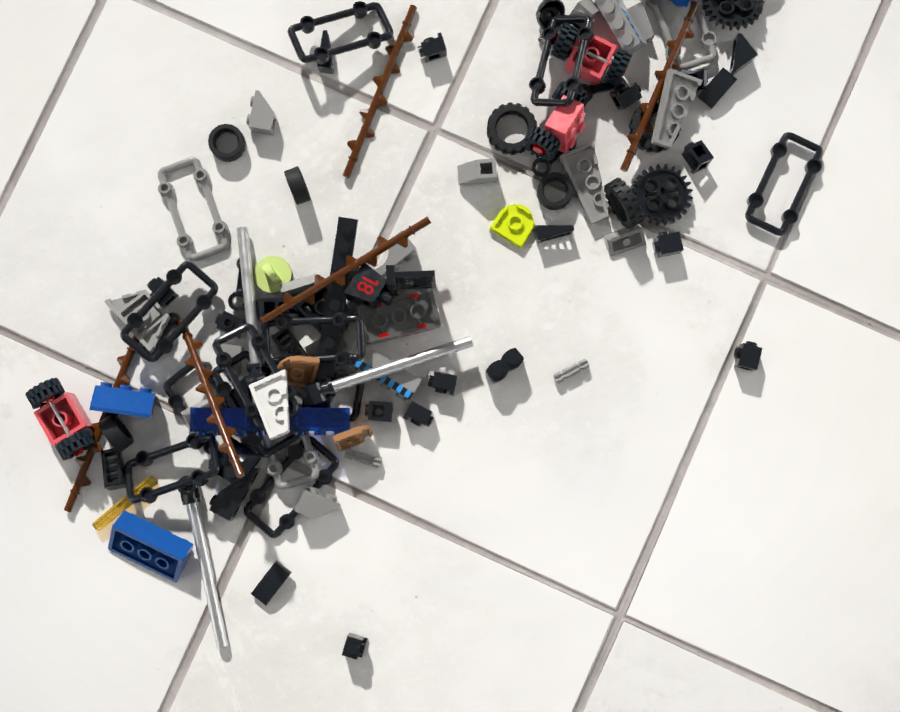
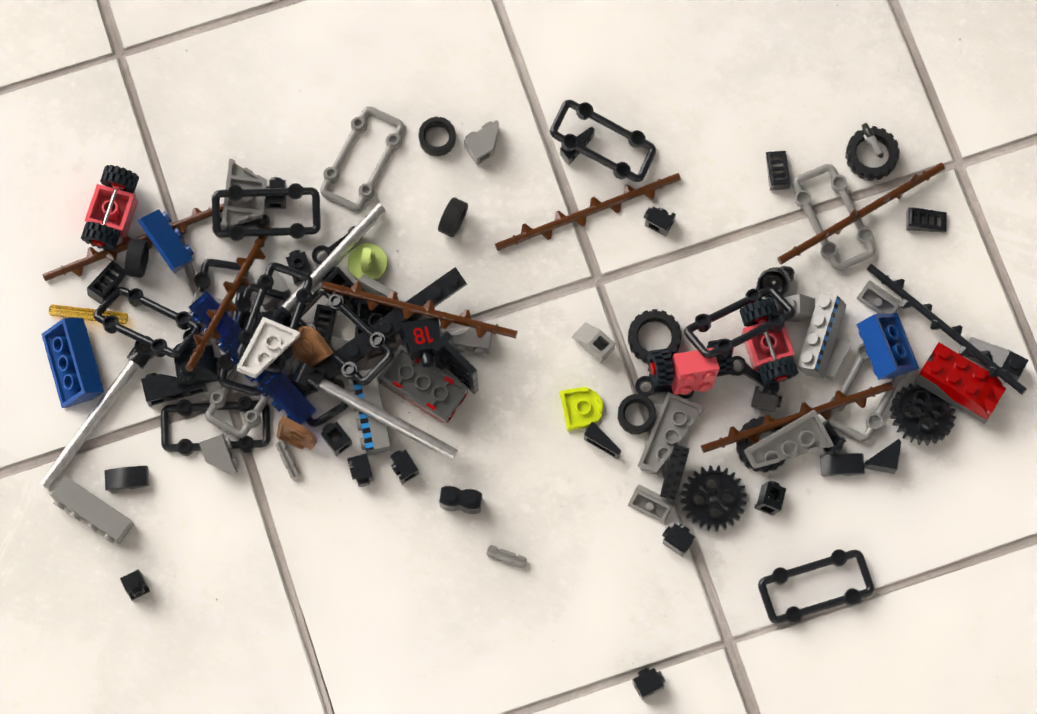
camera: 45 degrees right, 10 degrees down
none -> light grey brick [50,476,134,544]

